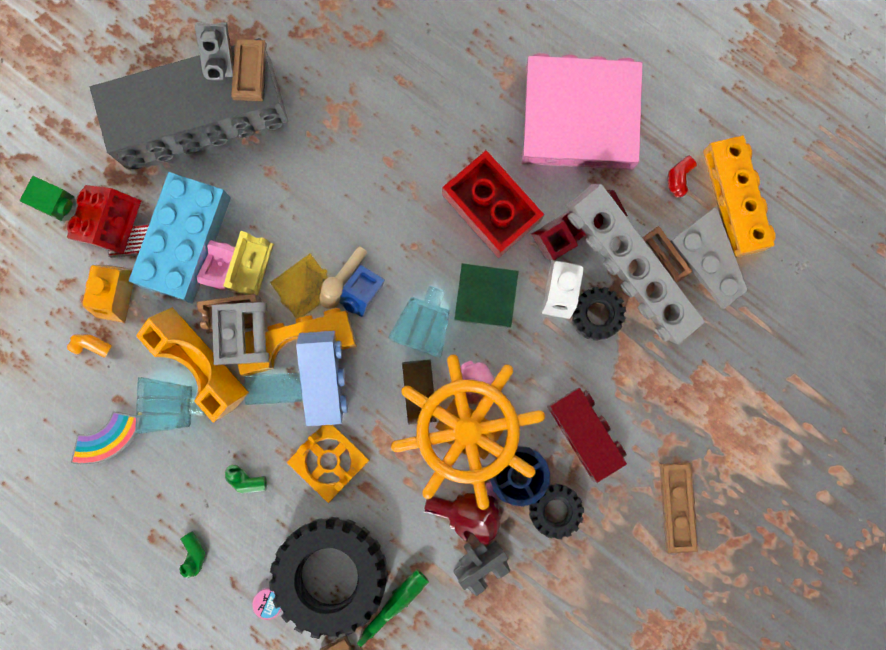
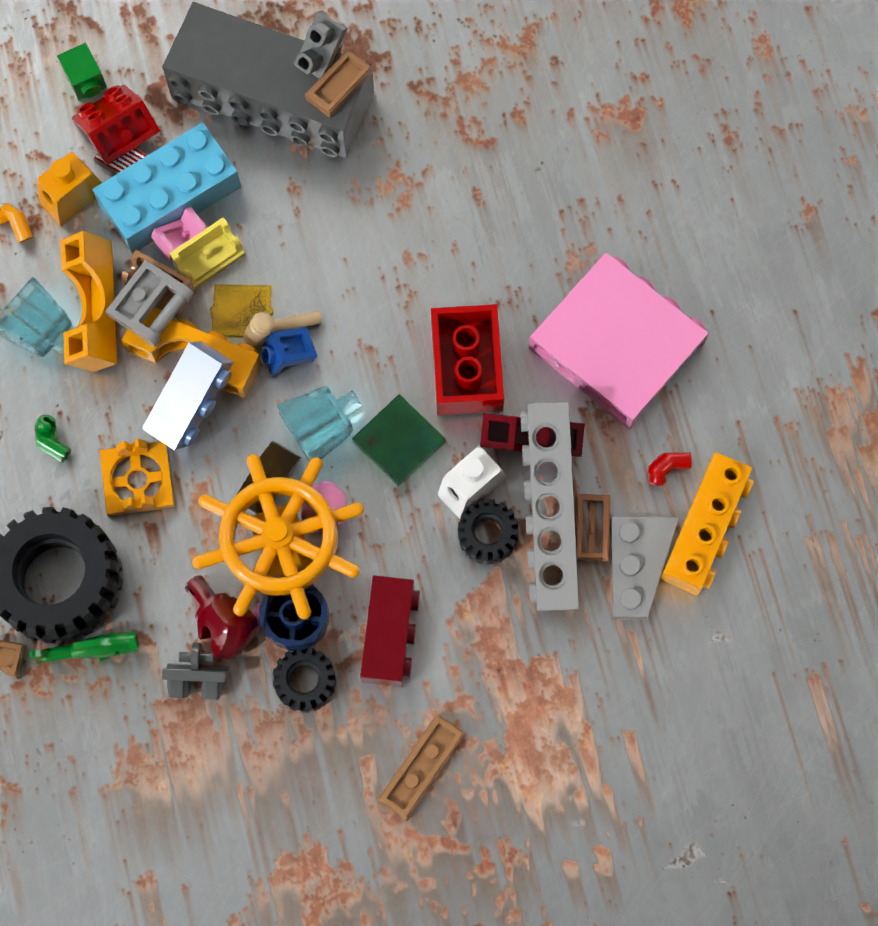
camera: 40 degrees right, 10 degrees down
clear light blue tile [244,373,303,405] -> none

